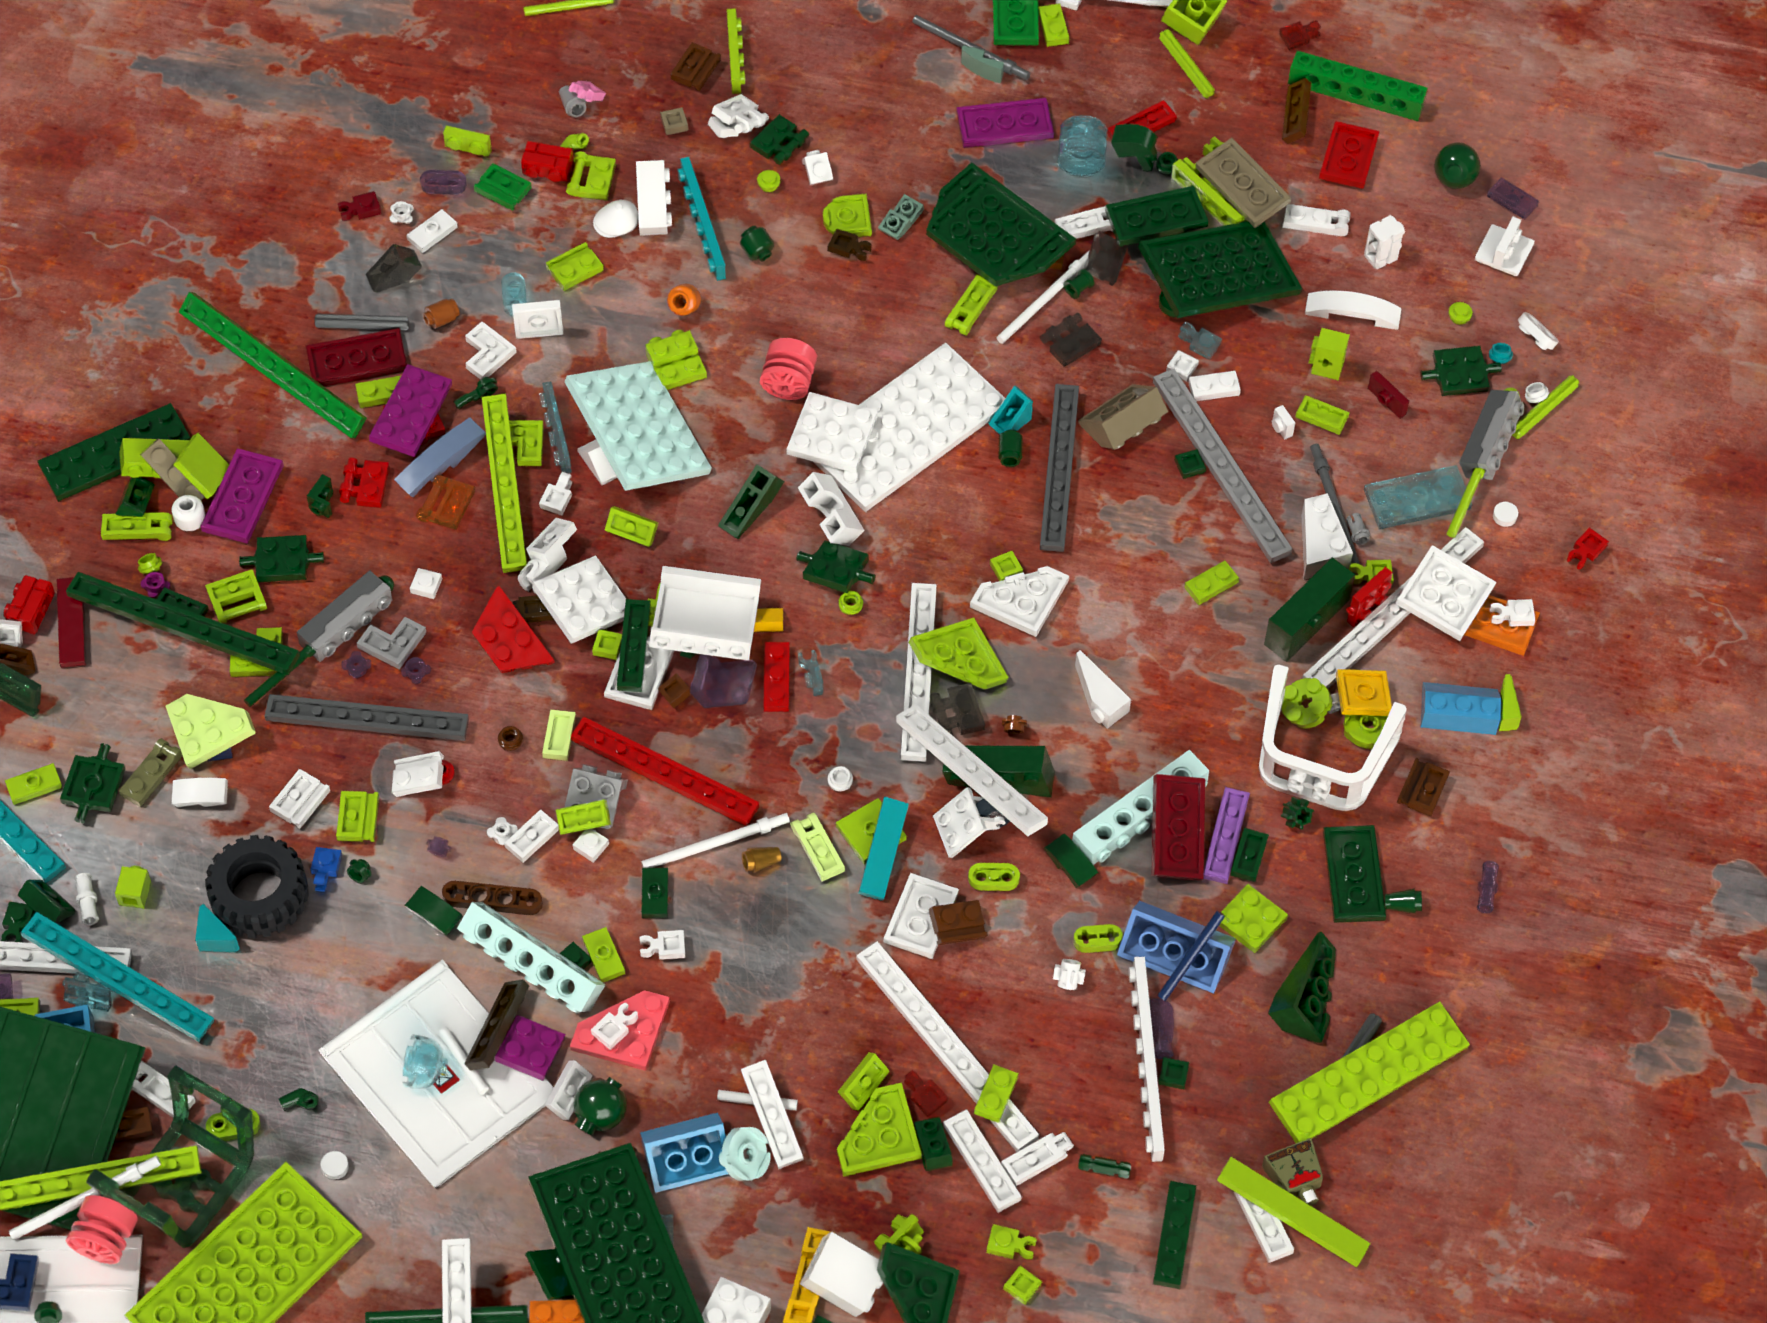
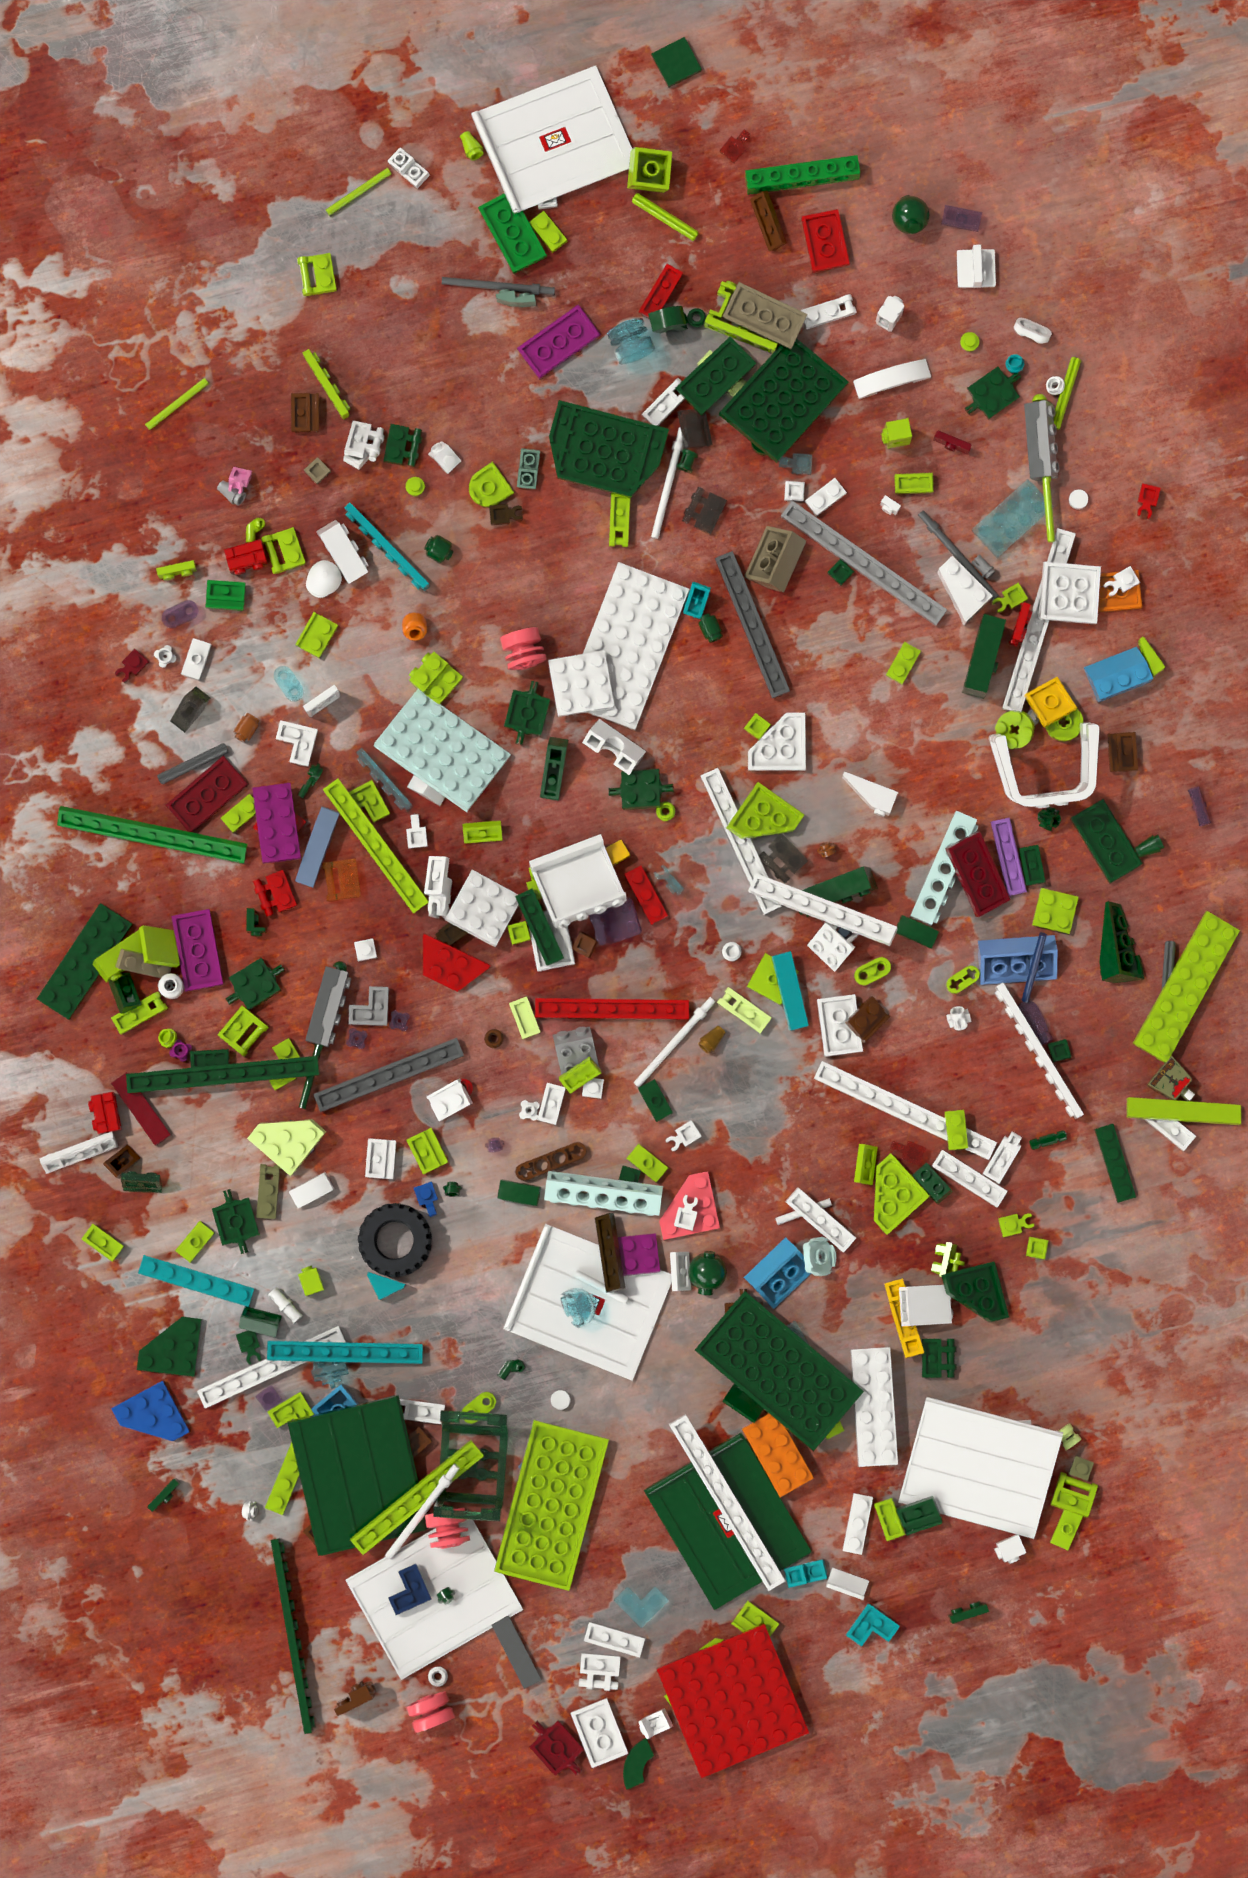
camera: 25 degrees left, 25 degrees up
none -> dark green plate [504,681,550,745]

